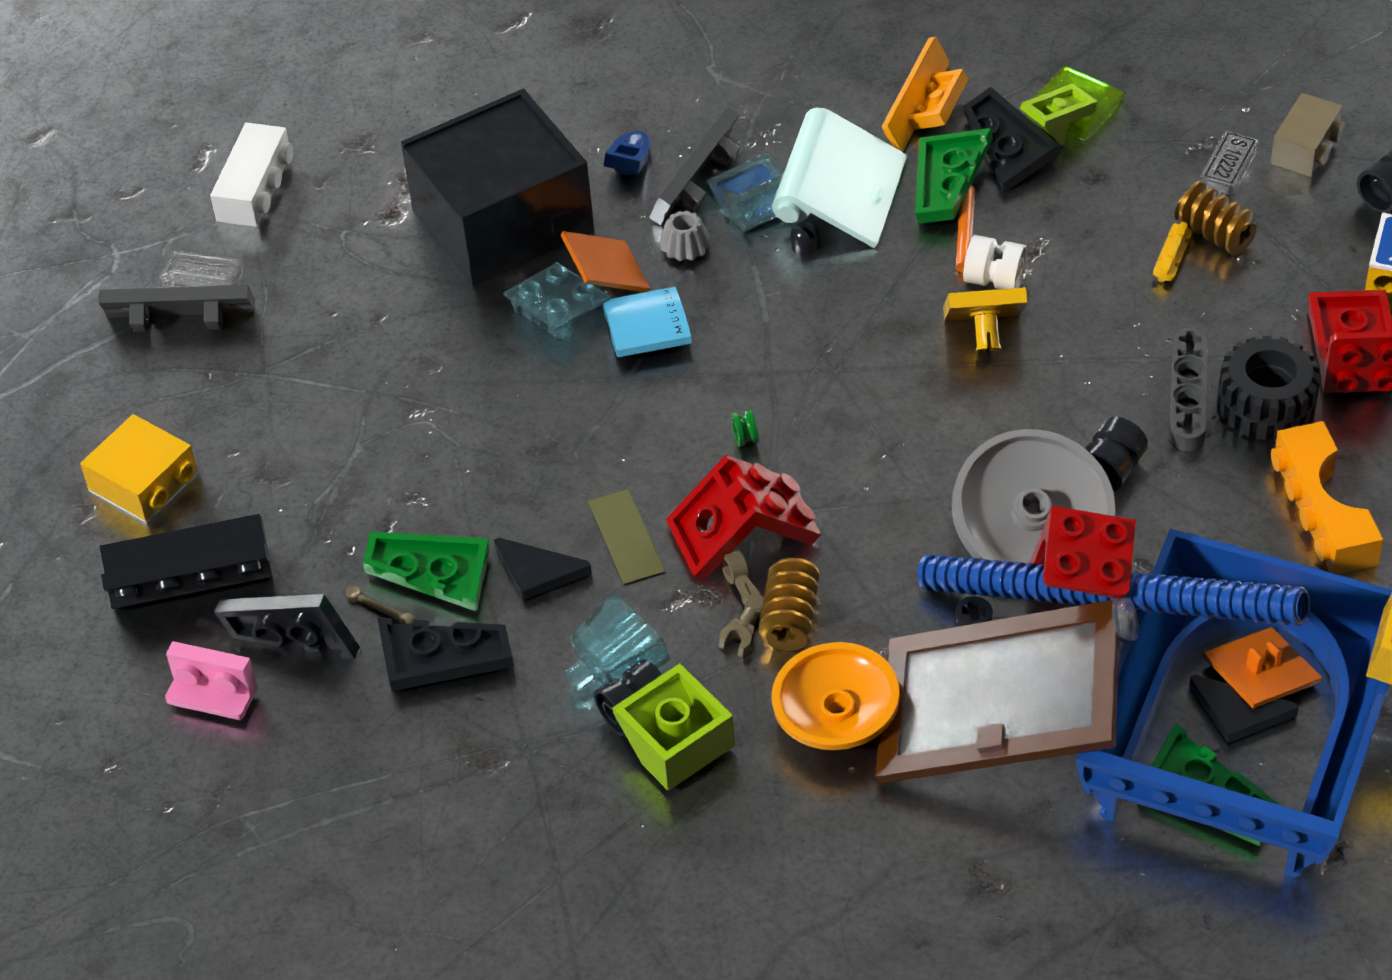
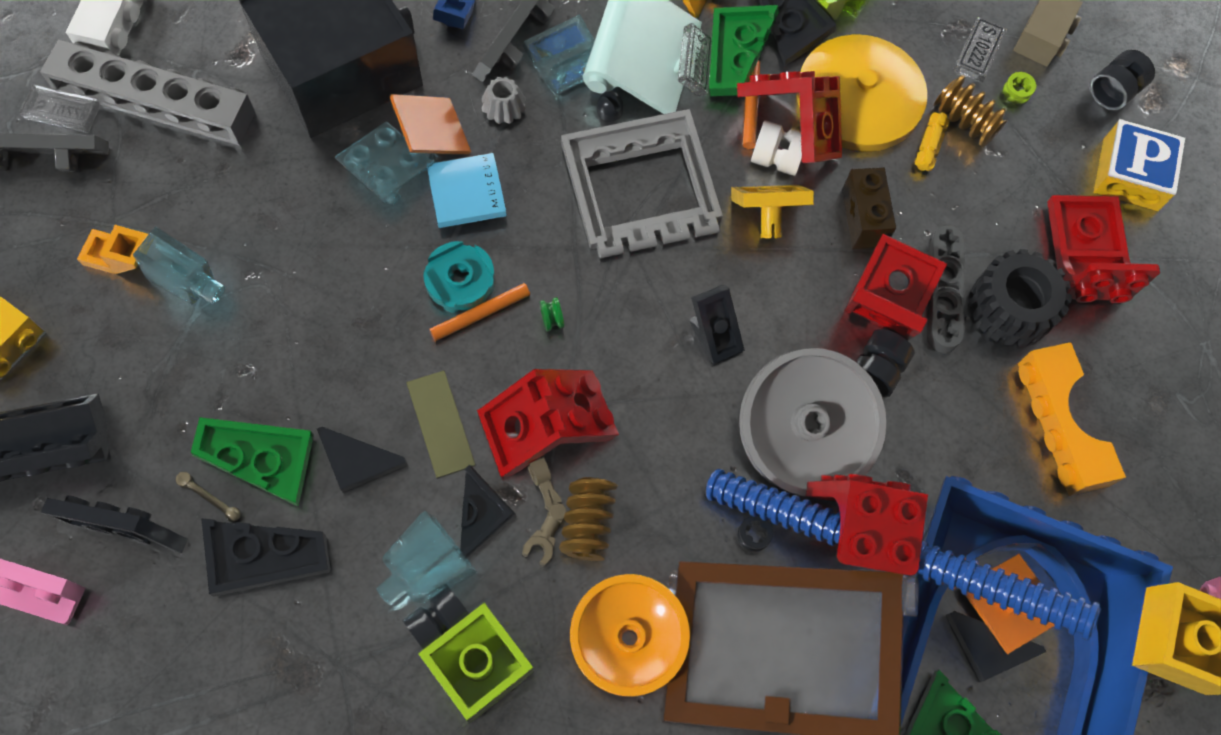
camera: 10 degrees left, 20 degrees up
none -> light grey brick [40,39,255,146]
none -> light orange slope [77,225,151,274]
none -> clear light blue torso [133,226,225,304]
none -> teal plate [423,241,495,313]
none -> orange bar [429,283,530,342]
none -> black tile [459,464,516,563]
none -> light grey hinge [561,109,723,259]
none -> clear tile [678,23,712,96]
none -> black slope [690,284,745,364]
none -> red bracket [737,71,842,163]
none -> yellow dish [796,34,927,152]
none -> dark brown brick [842,167,896,249]
none -> red bracket [845,234,947,340]
none -> lime bush [1003,72,1036,104]

